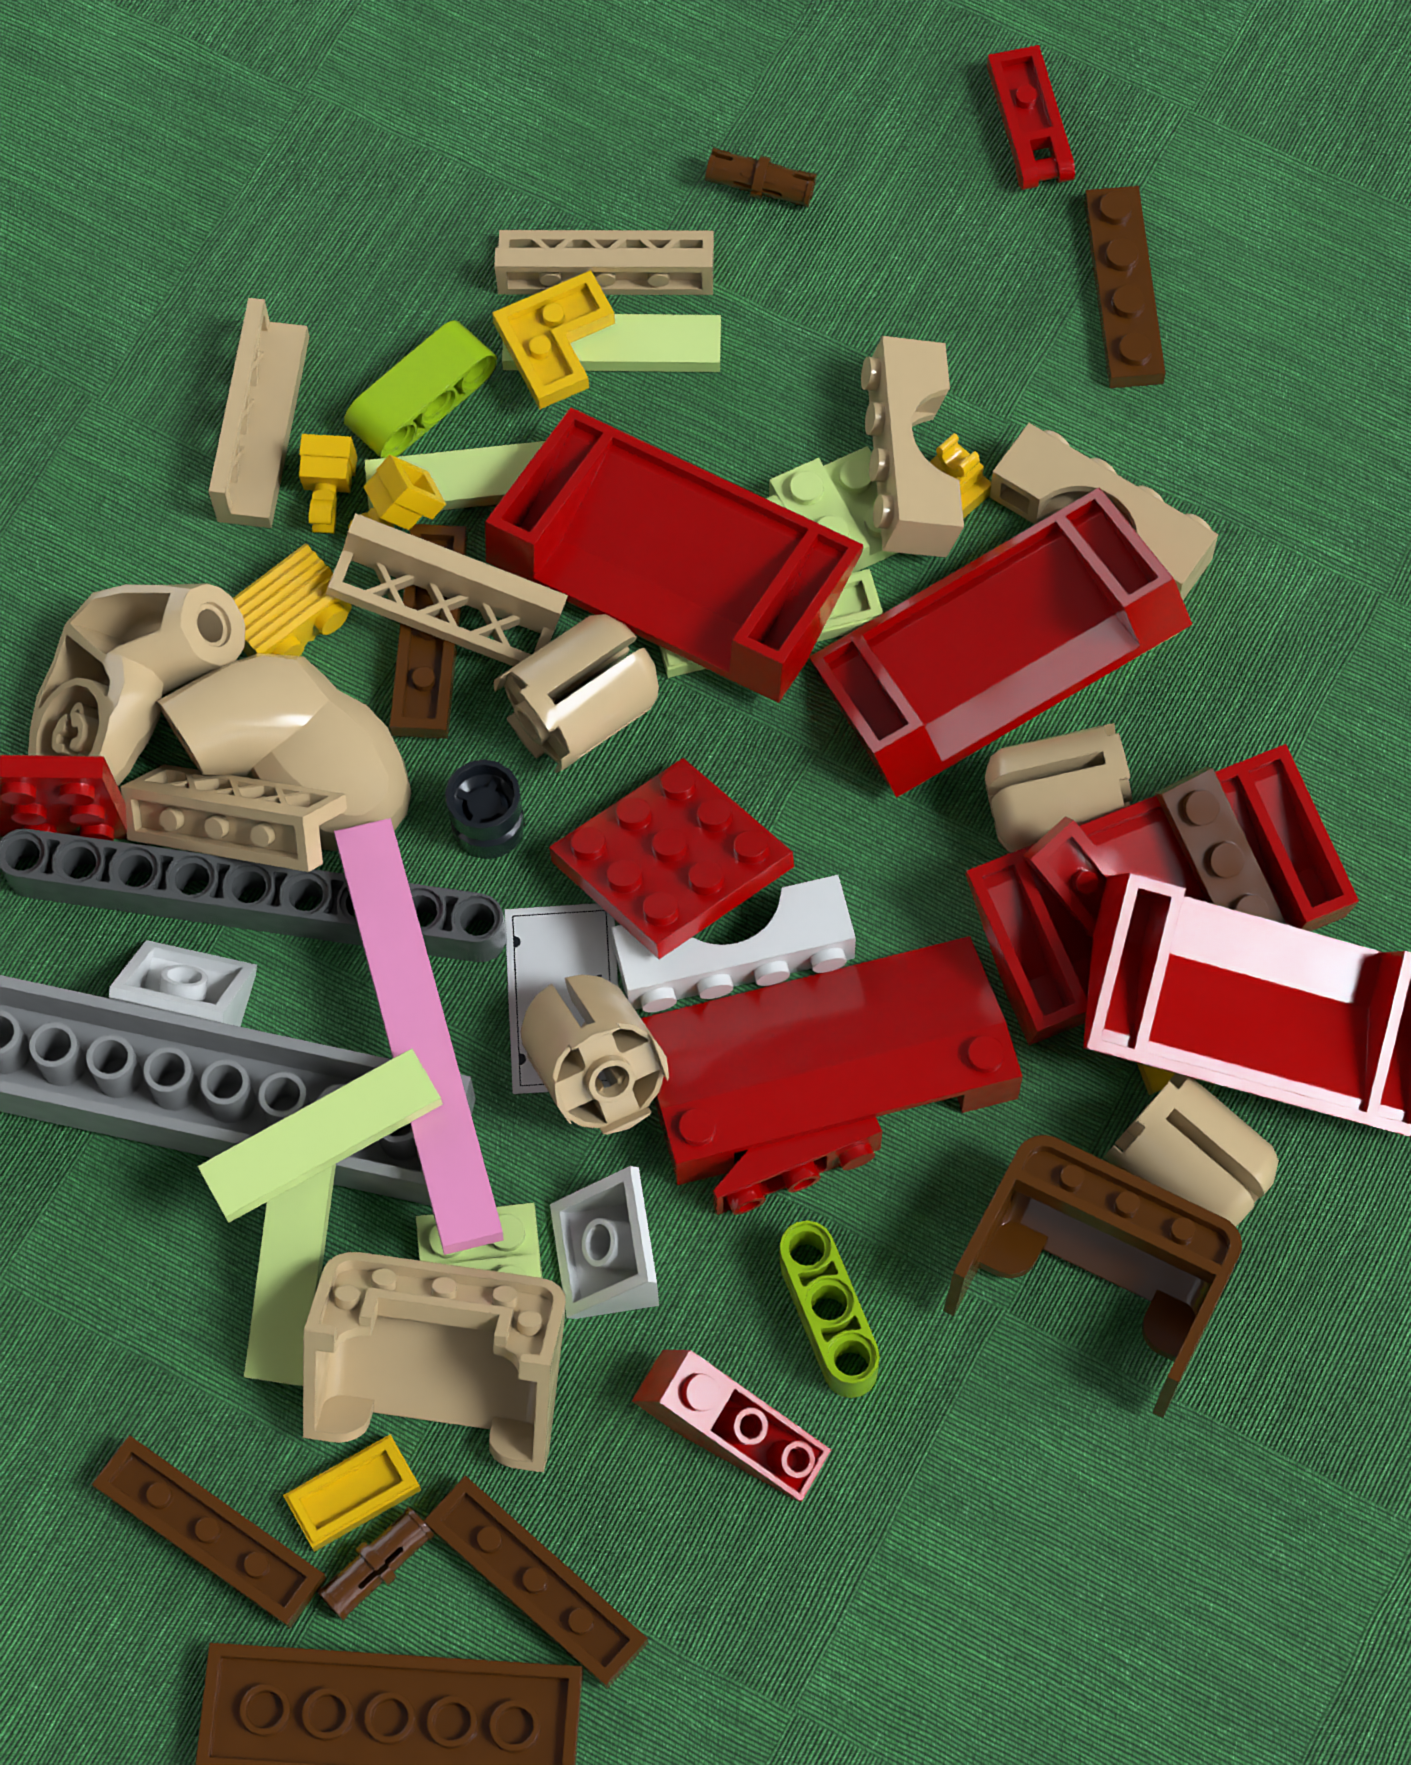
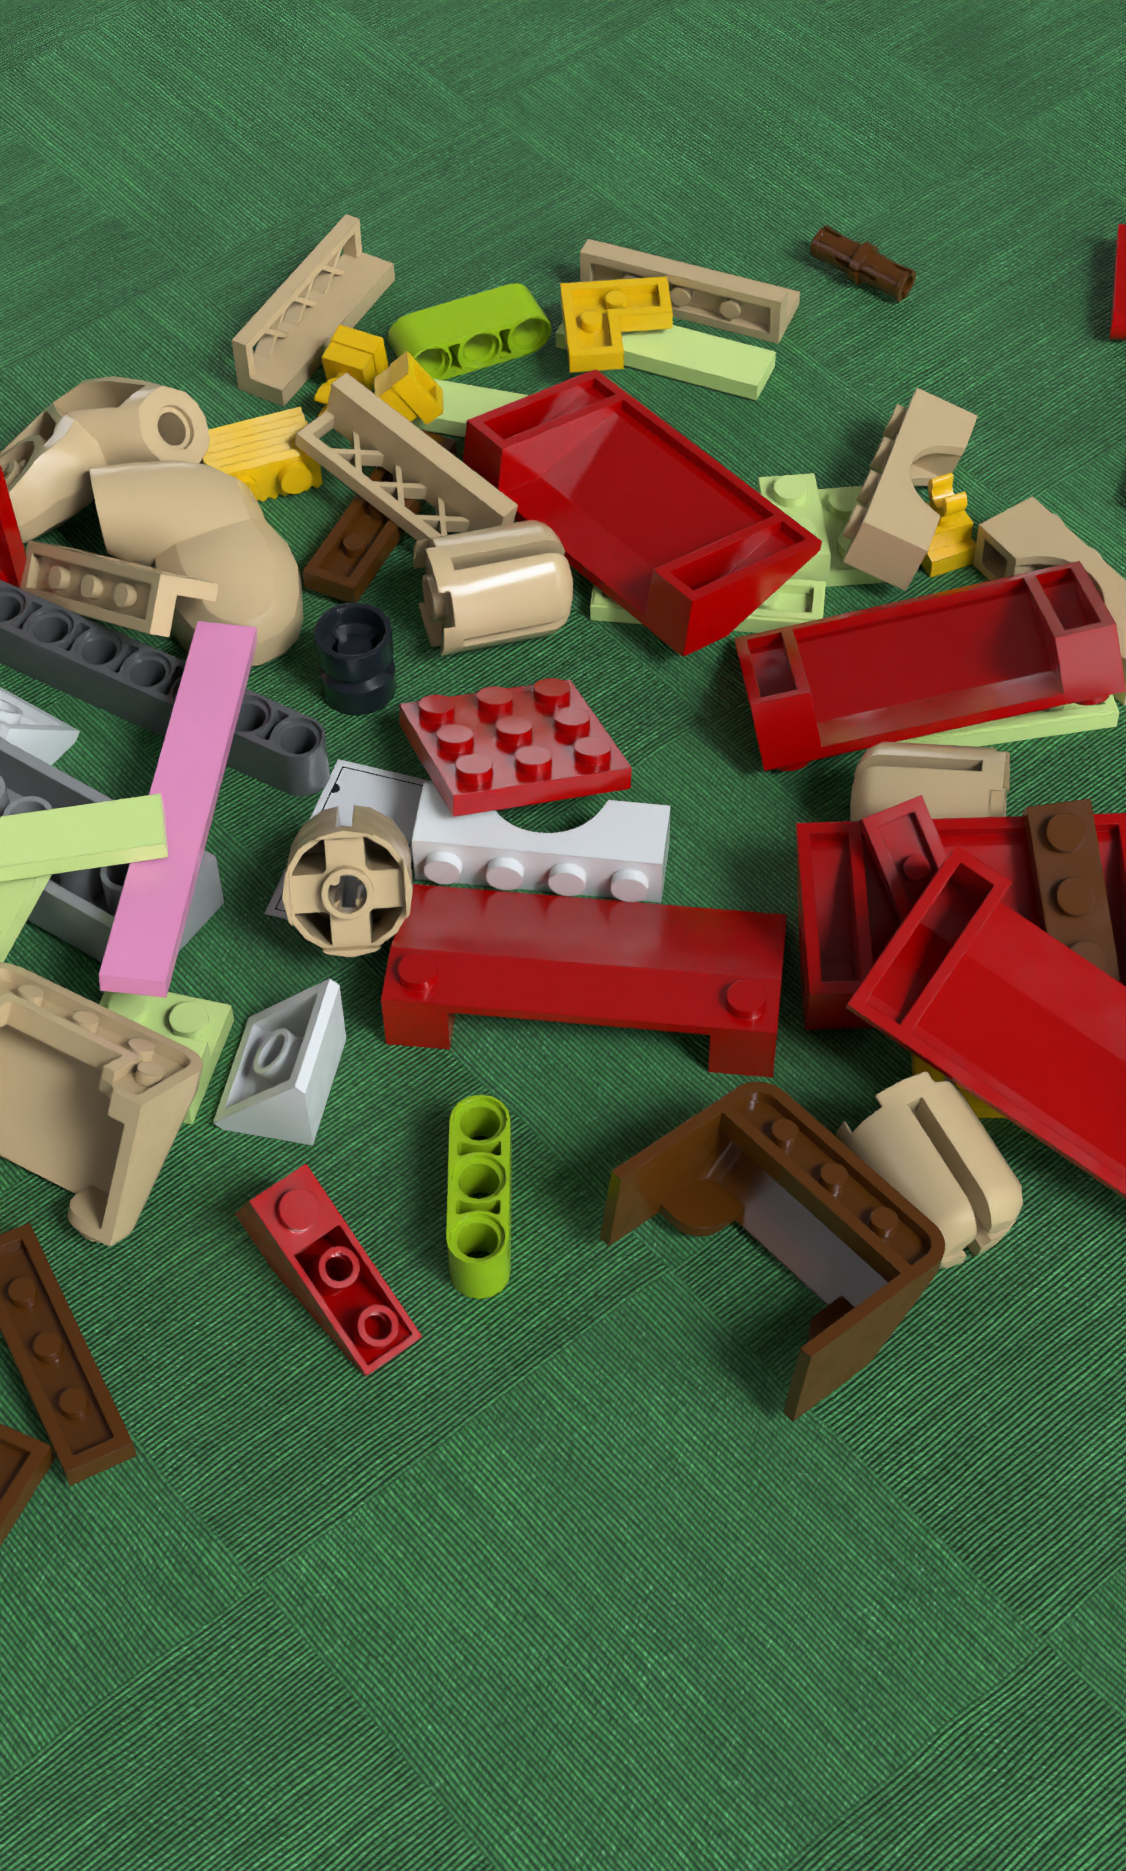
camera: 20 degrees right, 15 degrees down
red slope [713,1117,882,1215] -> none

